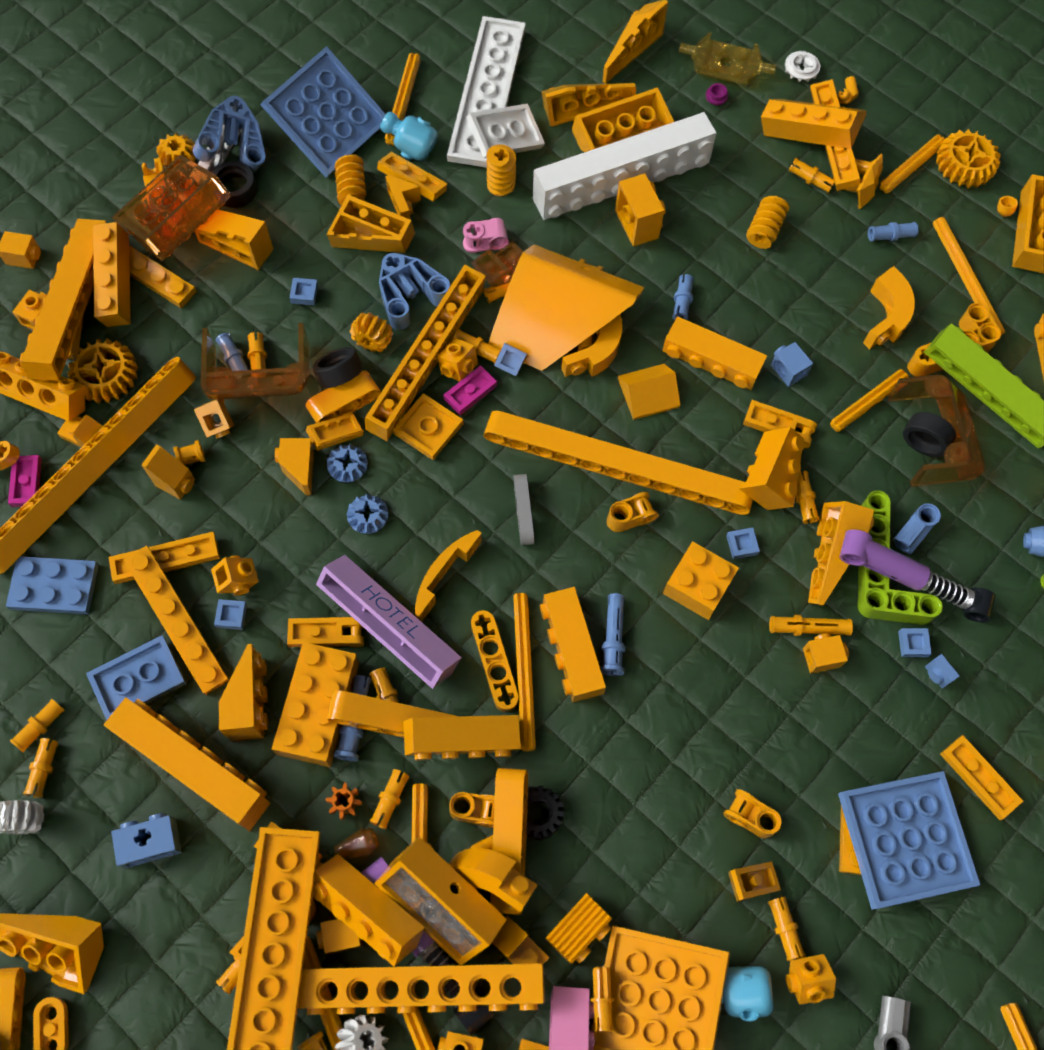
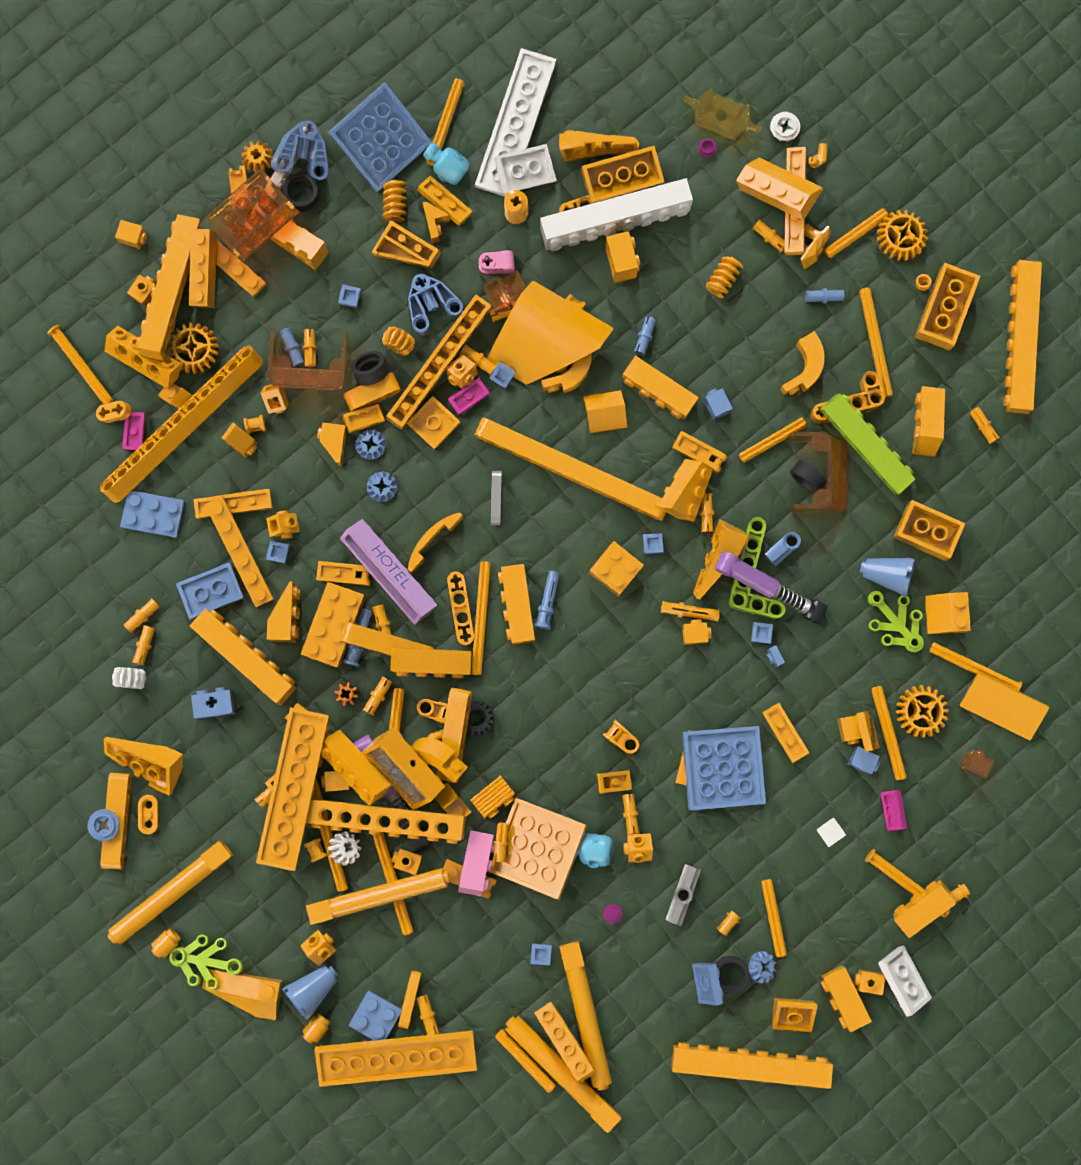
camera: 10 degrees right, 15 degrees up
clear orange cone [334,827,379,860] -> none
light orange wedge [602,0,668,84] -> none
light orange piece [606,492,659,532] -> none

